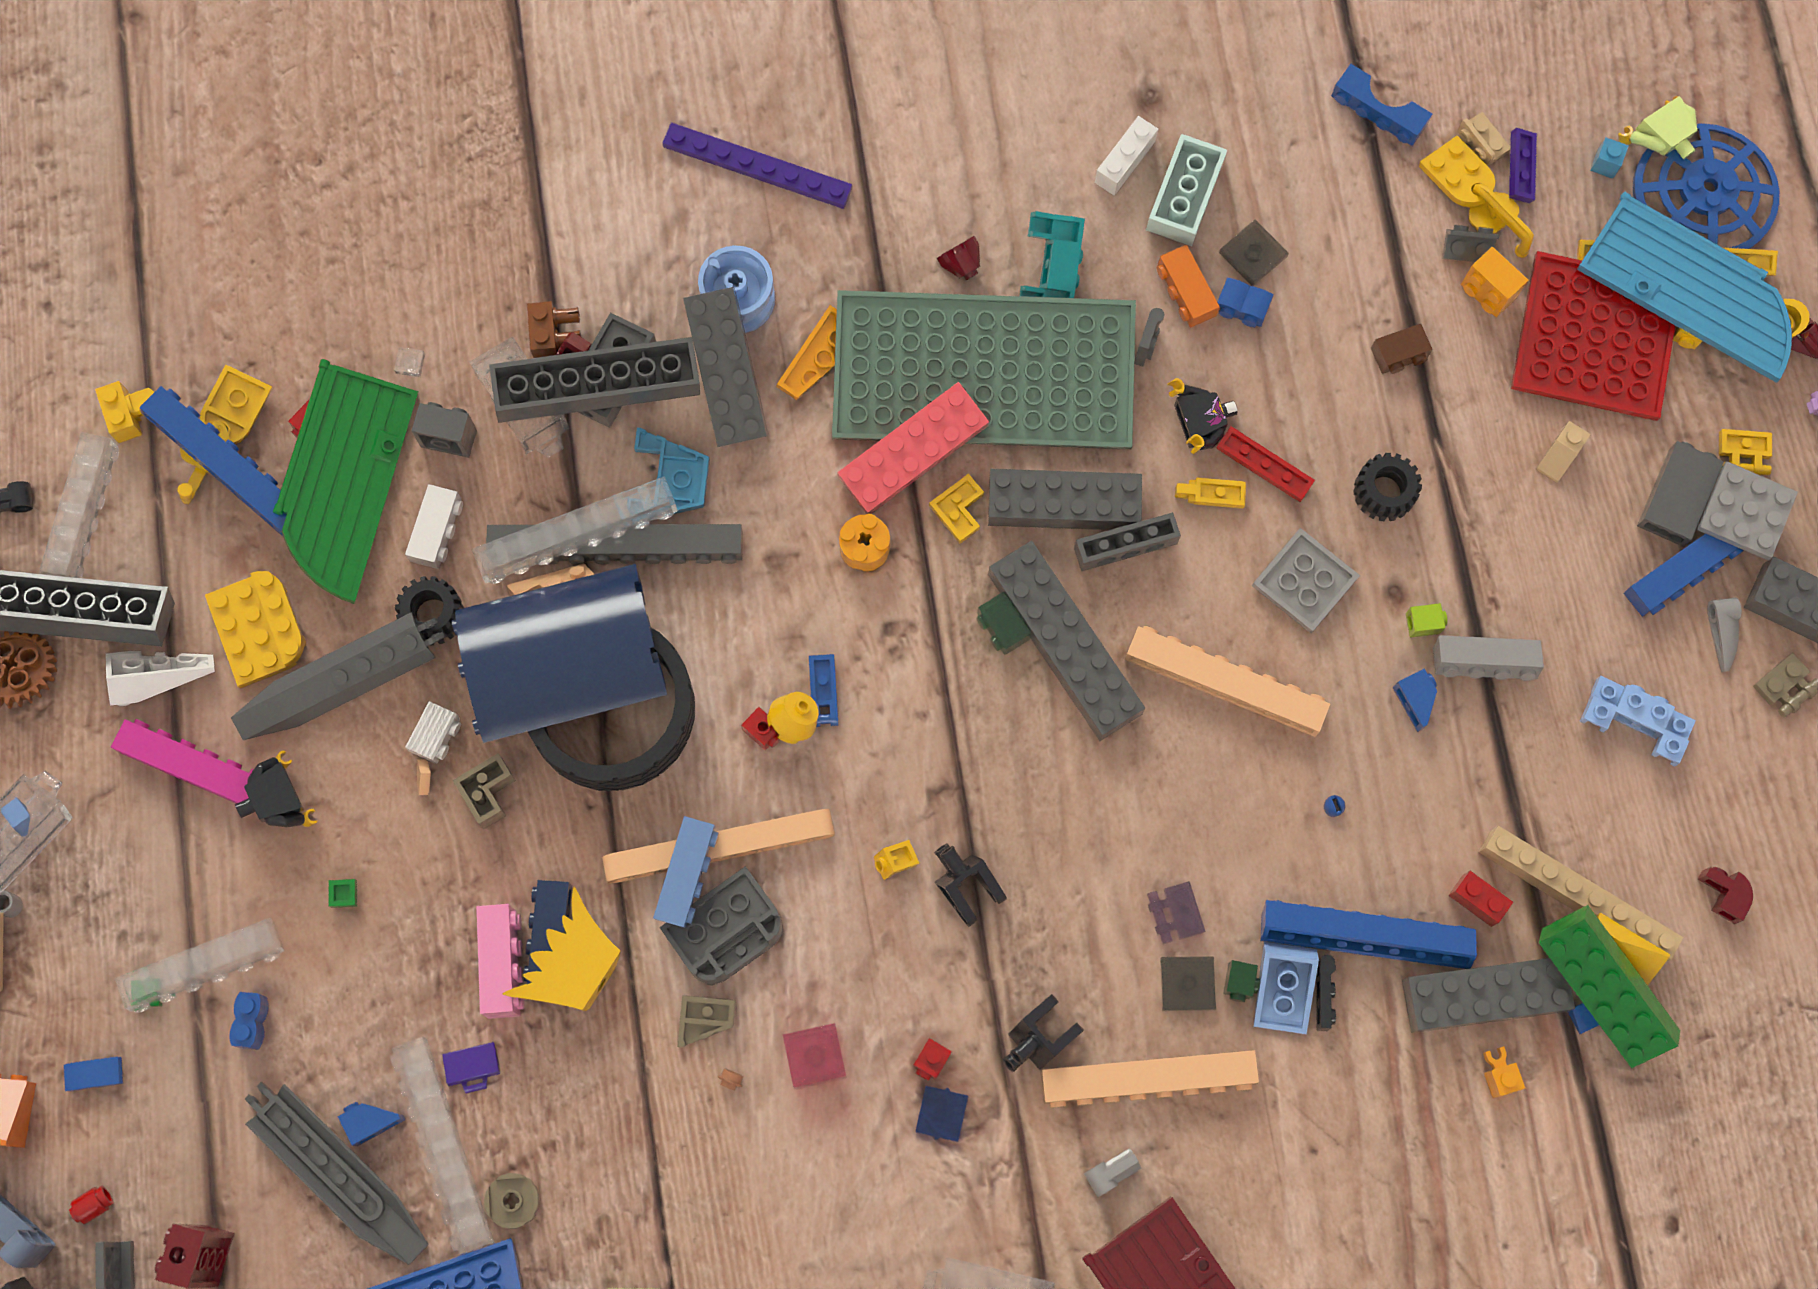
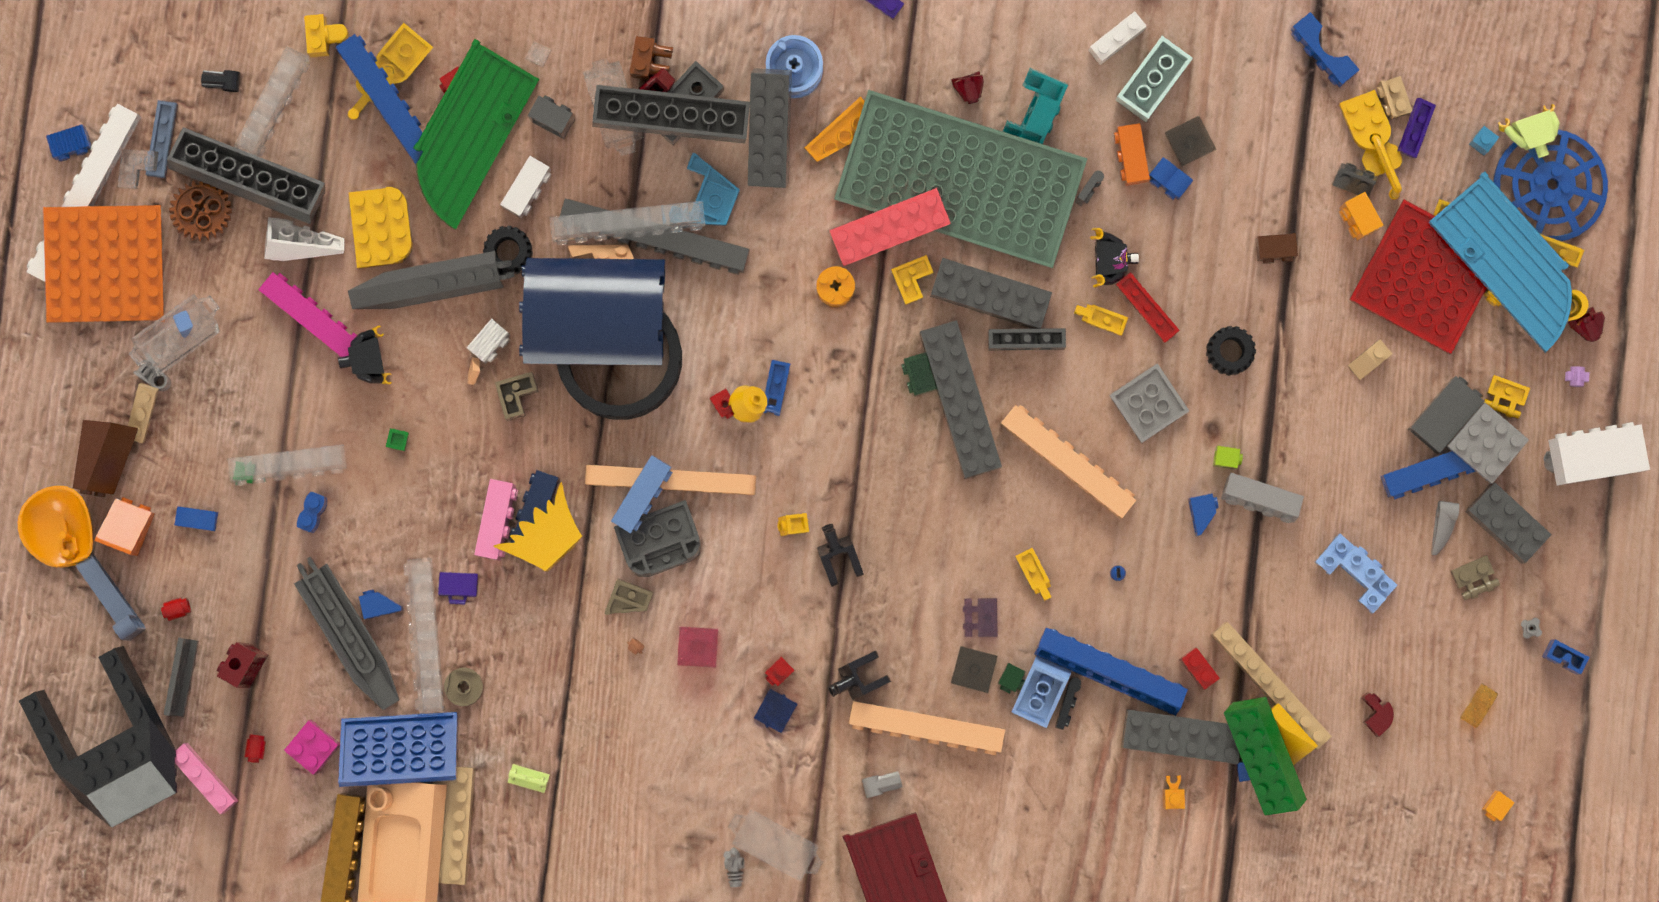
camera: 15 degrees right, 10 degrees up
none -> yellow hinge [1015,548,1051,601]

